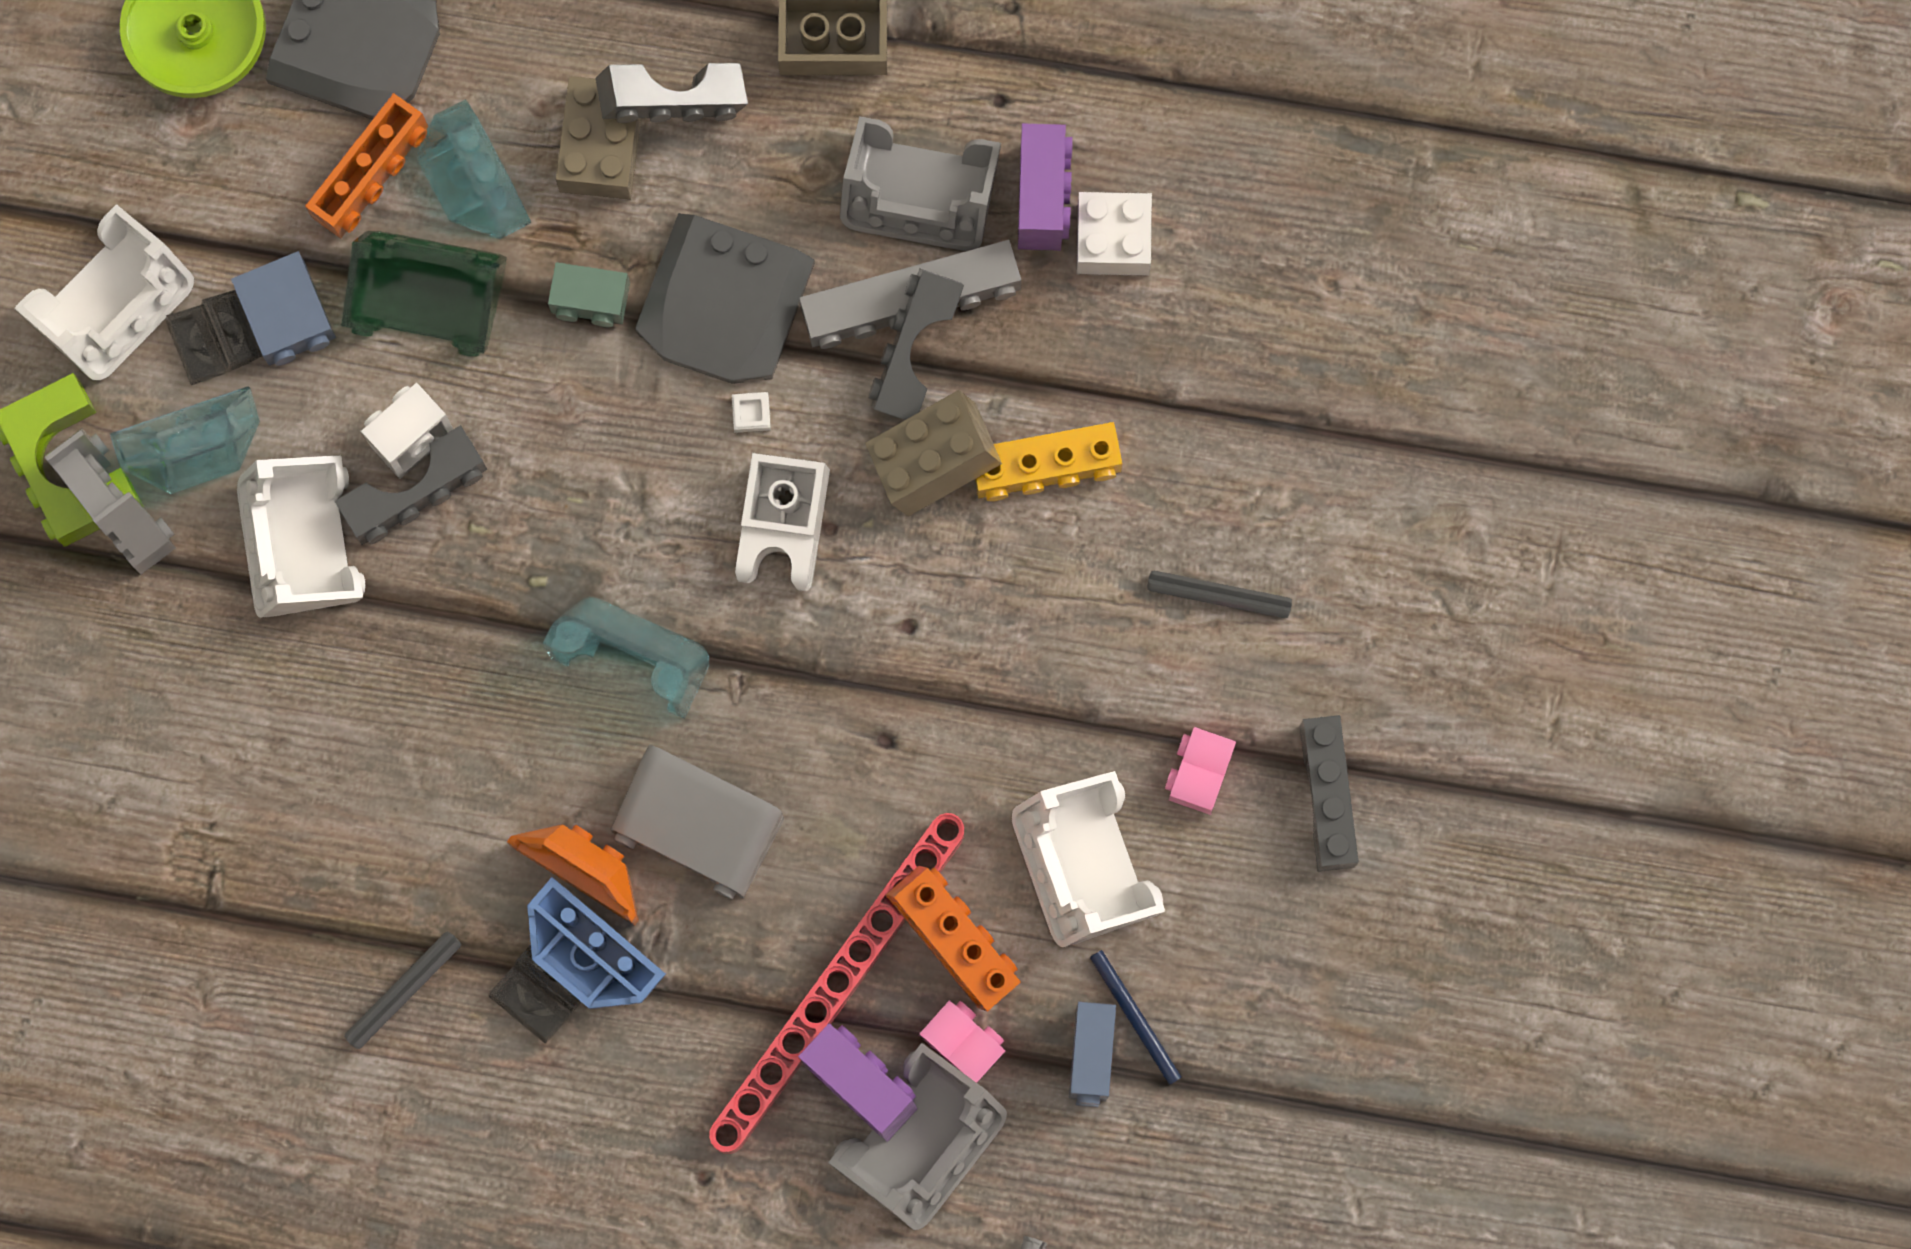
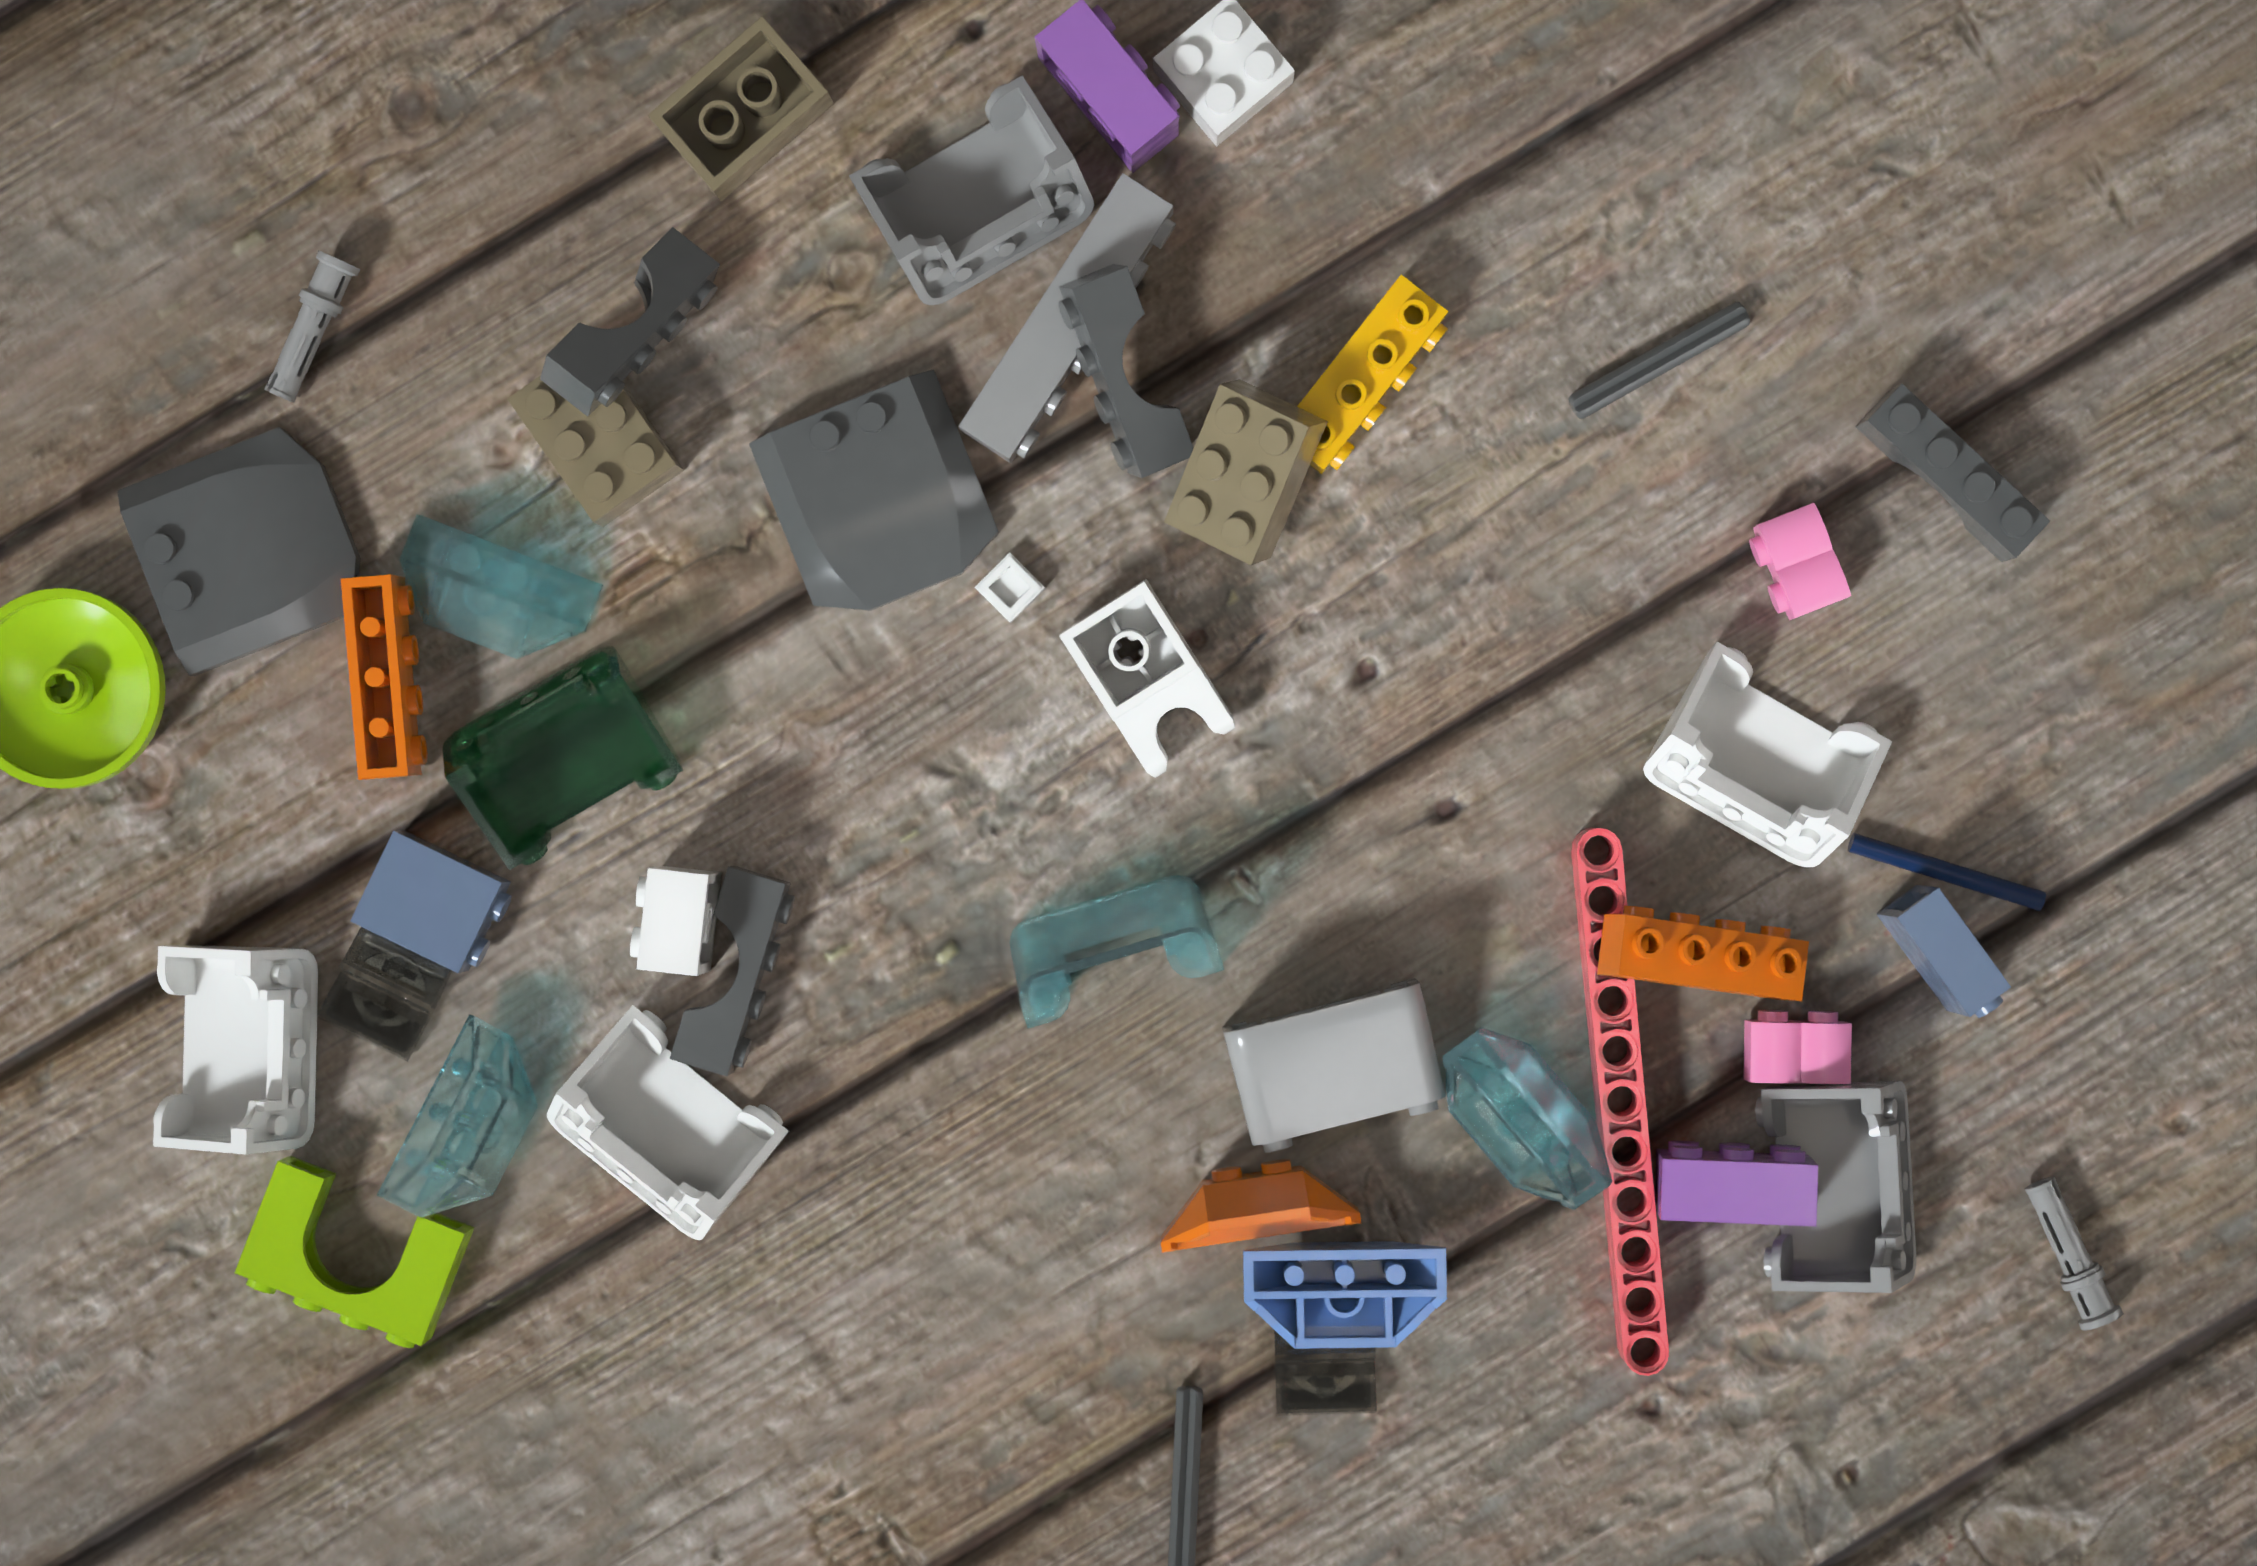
camera: 40 degrees left, 10 degrees up
light grey wedge [45,428,176,574] -> none
sand green brick [548,262,630,327] -> none
none -> clear light blue wedge [1443,1027,1613,1210]

